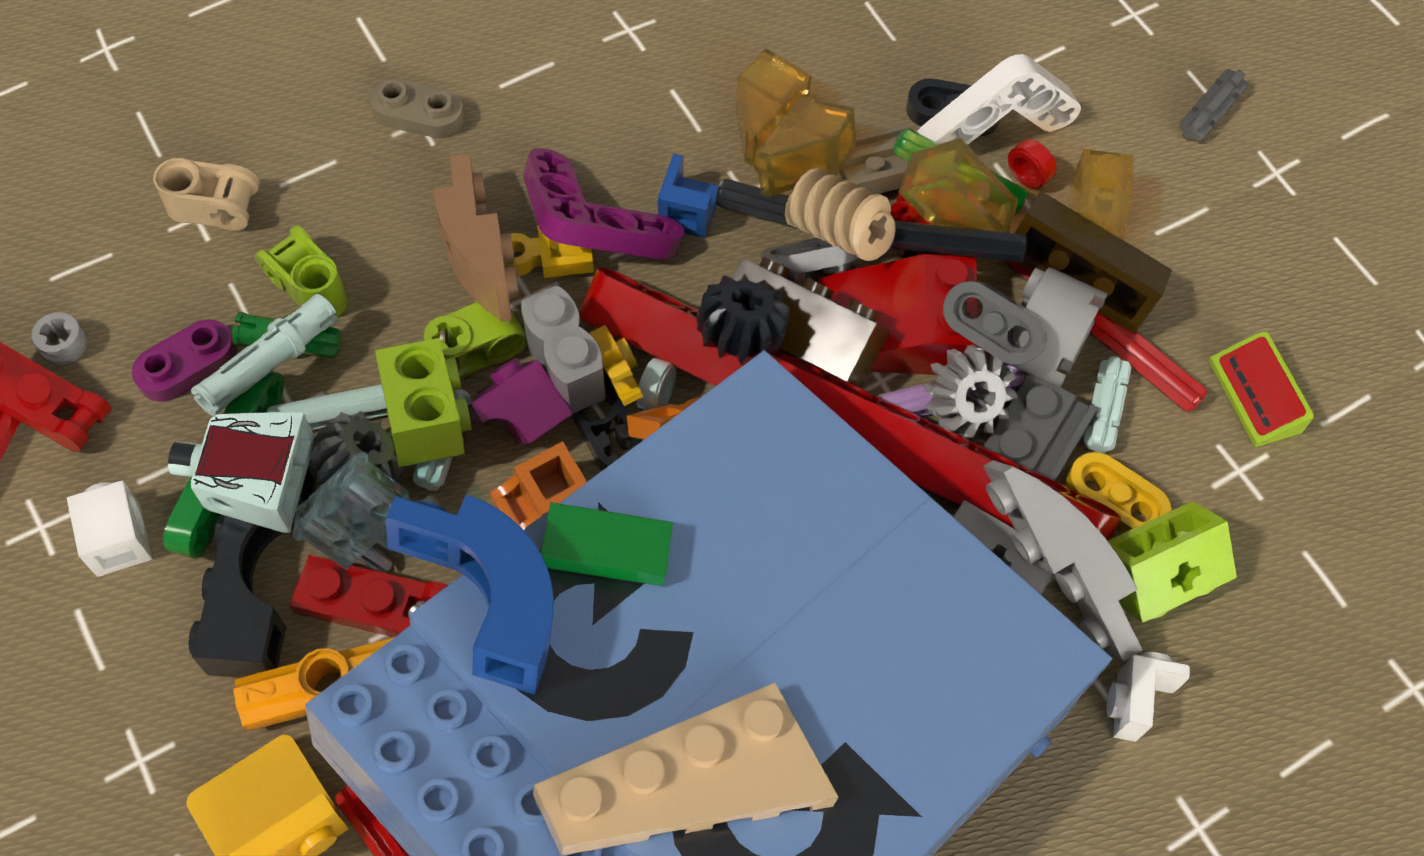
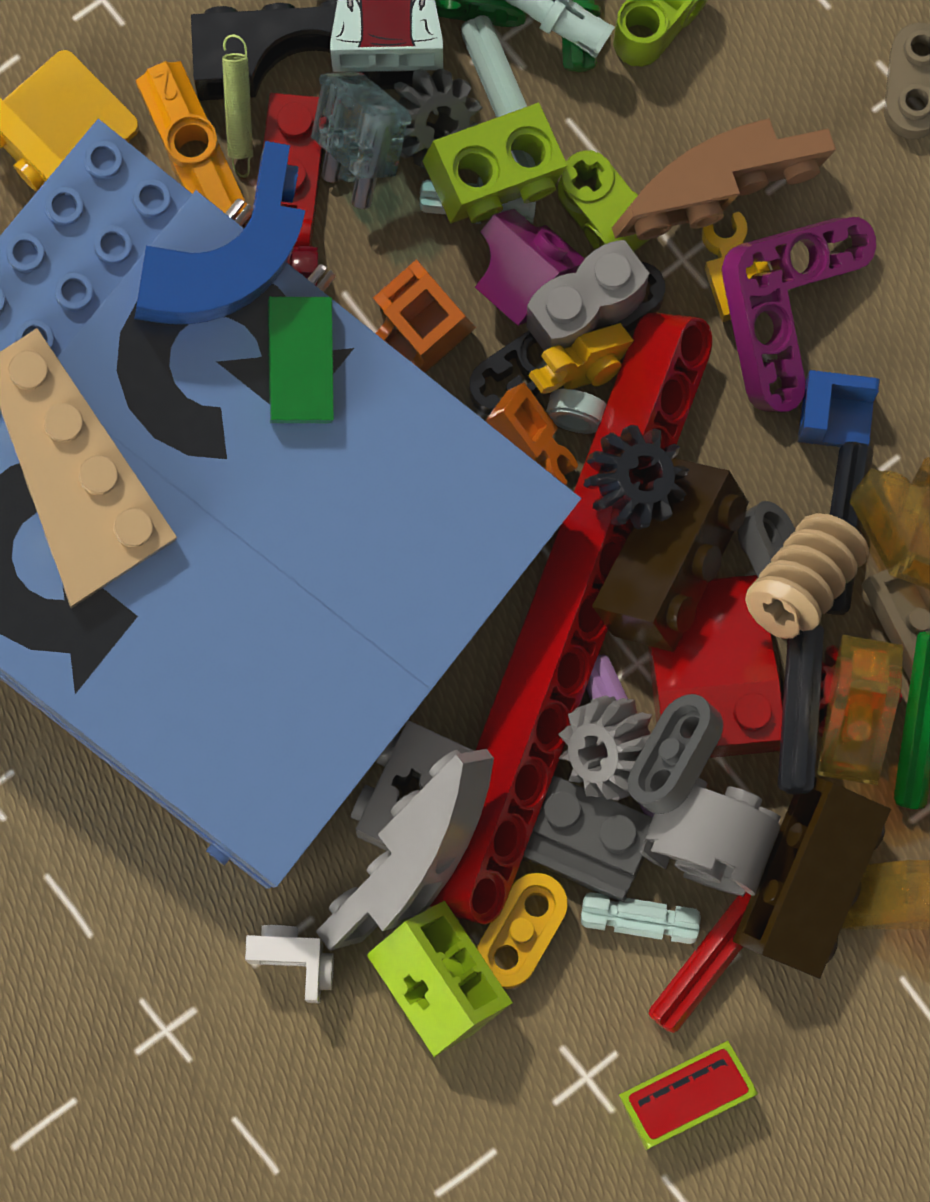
camera: 85 degrees right, 15 degrees up
none -> yellowish green piece [222,34,253,178]

